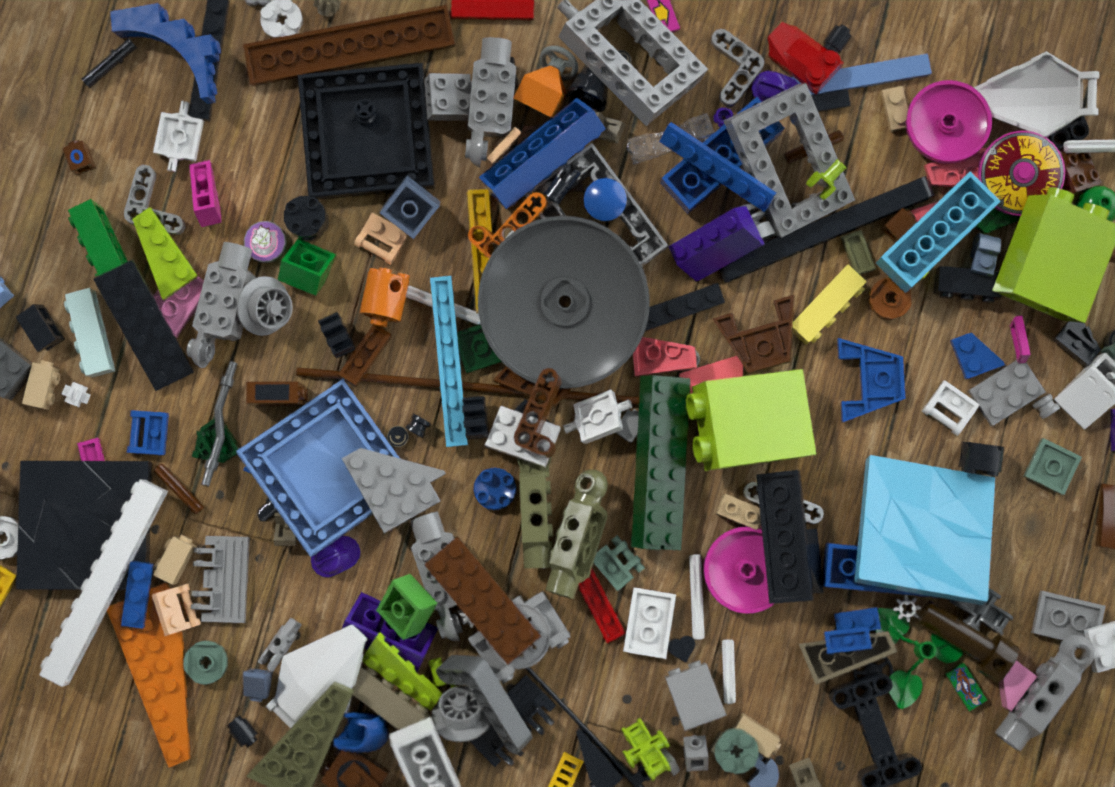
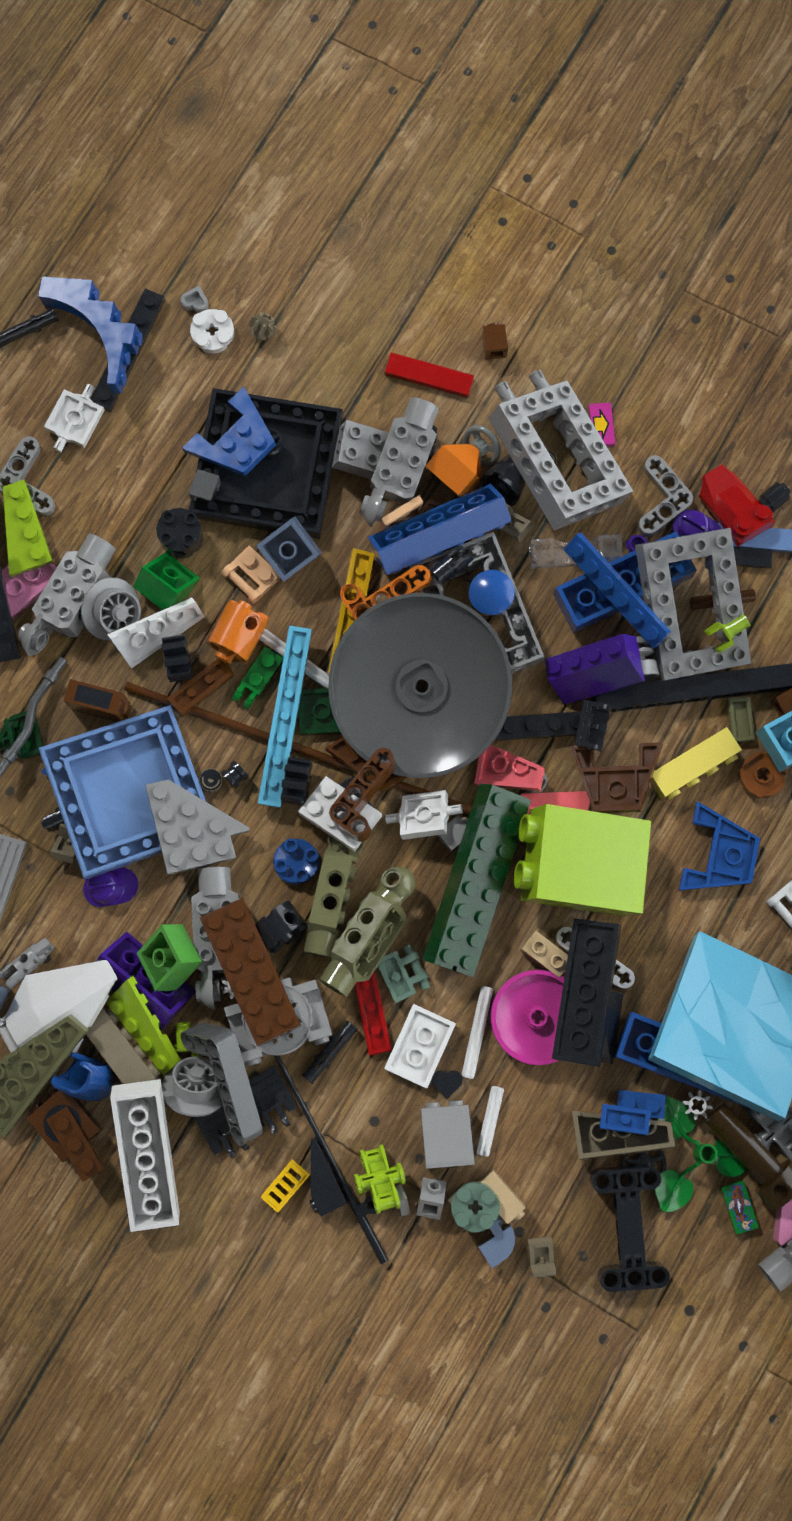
camera: 10 degrees right, 5 degrees down
dark pink slope [190,160,222,227] -> none
reddish brown plate [243,5,455,86] -> none
tile [244,221,287,263] -> none
none -> white wing [107,598,205,669]
none -> blue wing [182,386,276,476]
none -> dark grey panel [189,469,221,502]
none -> green hinge [232,647,283,709]
none -> black brick [255,900,308,955]
none -> black pin [302,1020,358,1084]
none -> black hinge [574,700,611,752]

